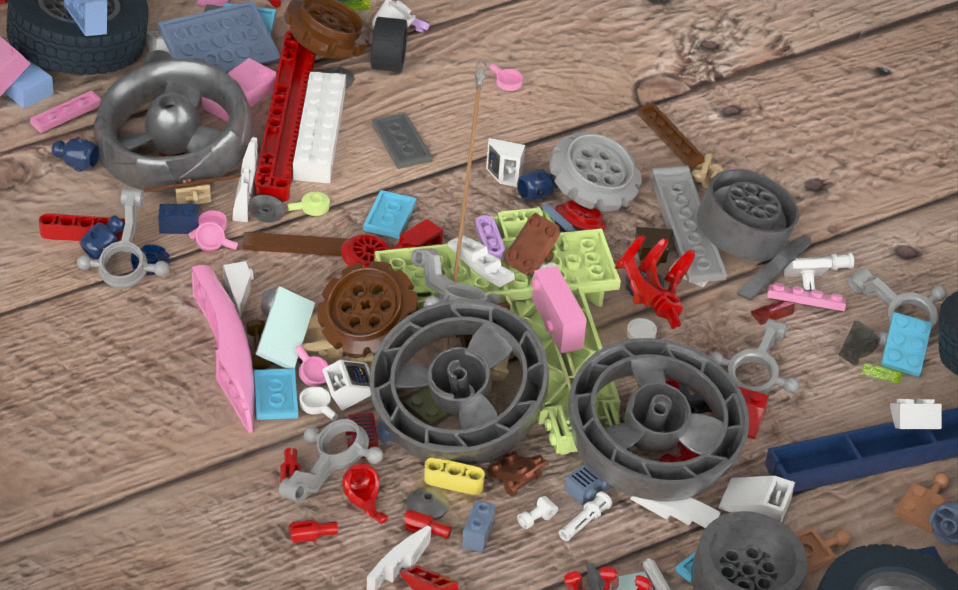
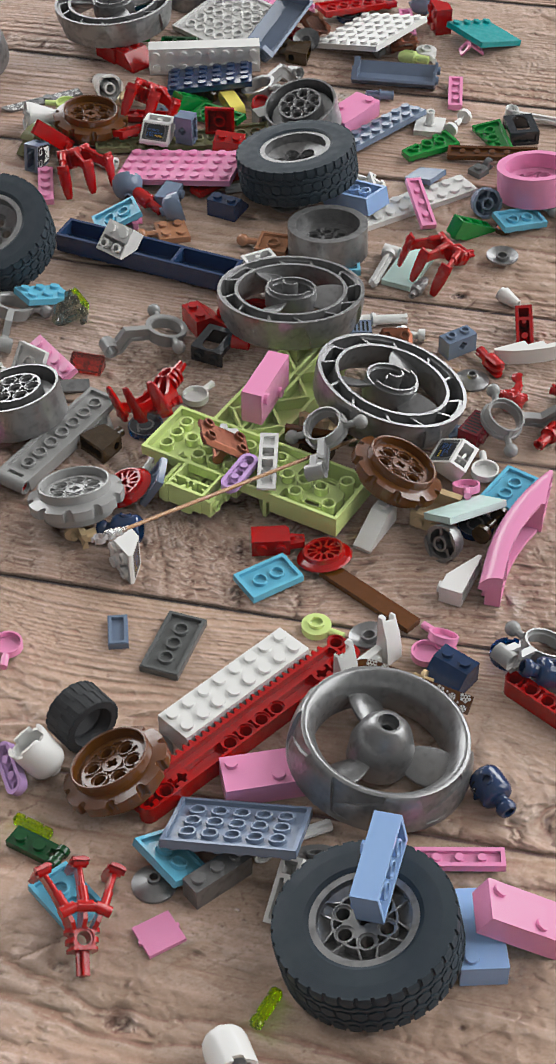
camera: 135 degrees left, 0 degrees up
none -> sand blue tile [107,614,129,650]

